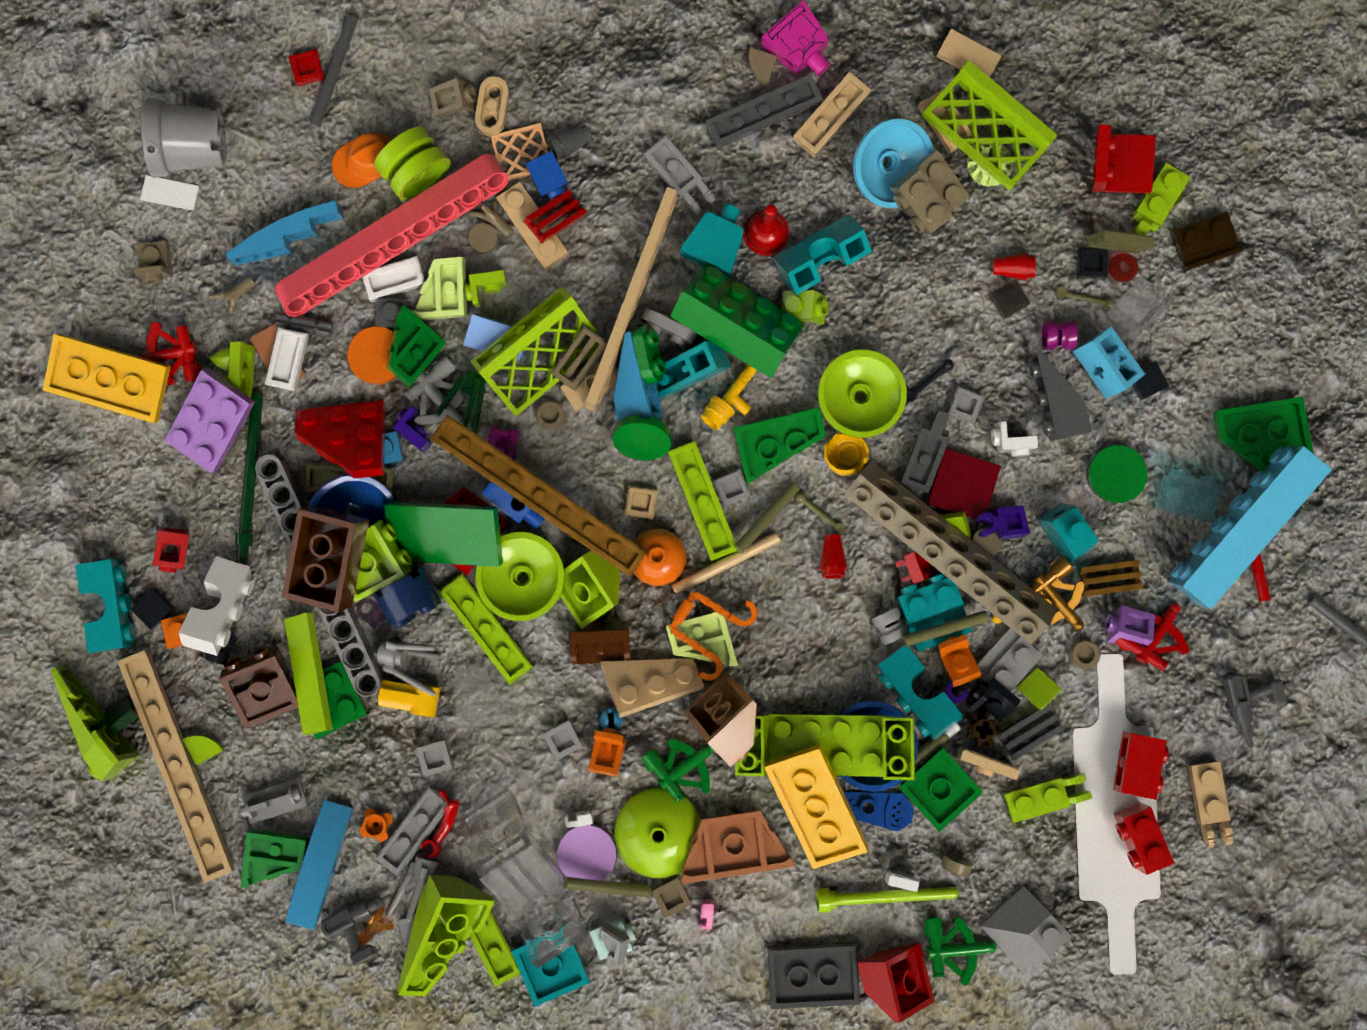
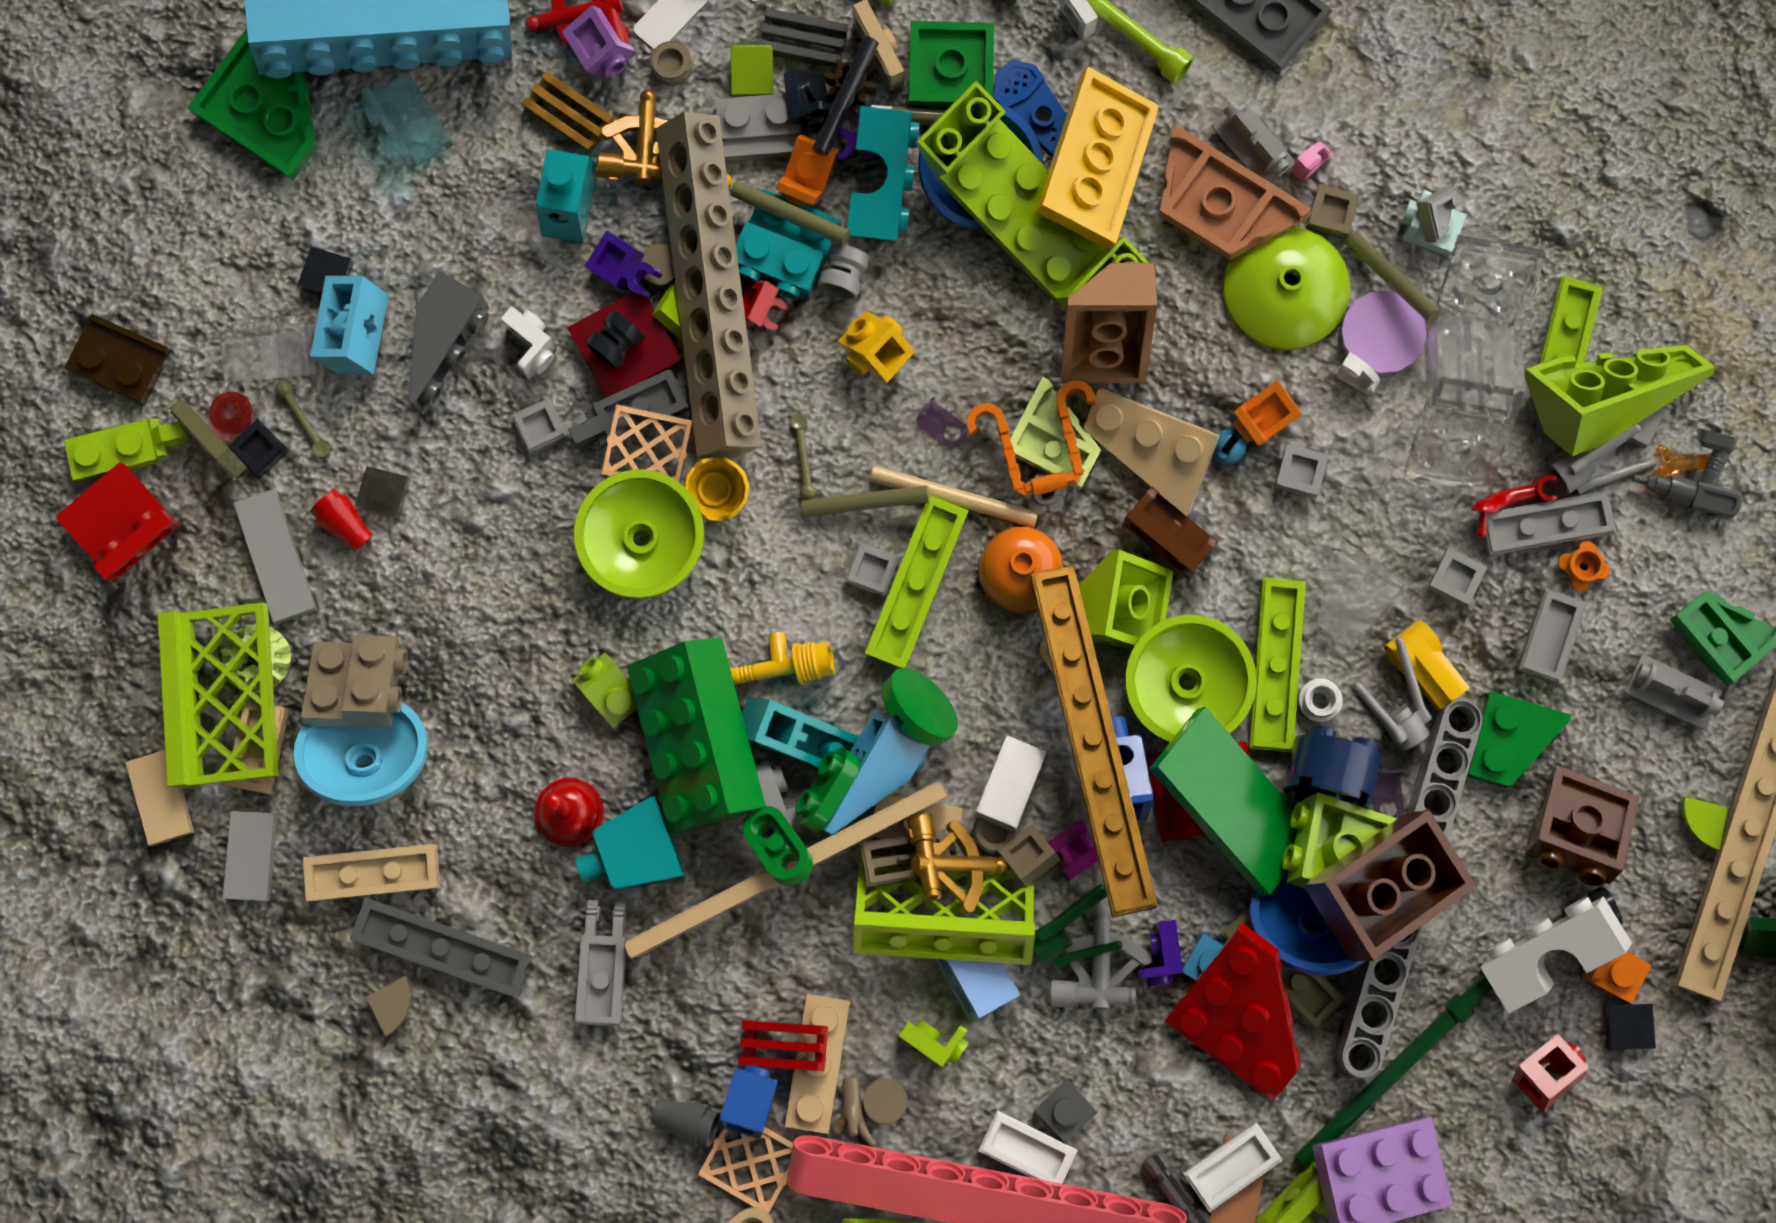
camera: 135 degrees left, 5 degrees down
teal arch [75,559,136,653] -> none
lime tile [284,612,333,736] -> none
dark azure slope [285,800,354,931] -> none
orange tile [347,326,397,385] -> none
green wing [386,305,447,387] -> none
yellowish green wing [411,257,467,320] -> none
teal plate [511,925,591,1007] -> none
tan tile [624,486,658,520] -> none
green piece [641,739,715,803] -> none
green wing [733,407,826,485] -> none
dark pink torso [761,0,831,76] -> none
teal arch [773,214,872,295] -> none
red cone [819,534,848,579] -> none
black hinge [906,359,954,402] -> none
magenta wheel [1041,321,1078,350] -> none
green tile [1087,445,1147,504] -> none
none -> light grey tile [223,811,278,902]
none -> light grey tile [233,489,317,625]
none -> black wheel [585,310,645,371]
none -> light nougat window [601,404,692,482]
none -> green plate [743,806,813,886]
none -> black bar [812,36,879,156]
none -> yellow brick [838,311,916,383]
none -> pearl gold piece [907,813,1008,915]
none -> clear purple piece [916,397,967,448]
none -> tile [974,735,1047,833]
none -> dark tan tile [998,824,1061,887]
none -> light grey hinge [1211,100,1295,183]
none -> white plate [1298,679,1343,722]
none -> light grey tile [1516,588,1587,685]

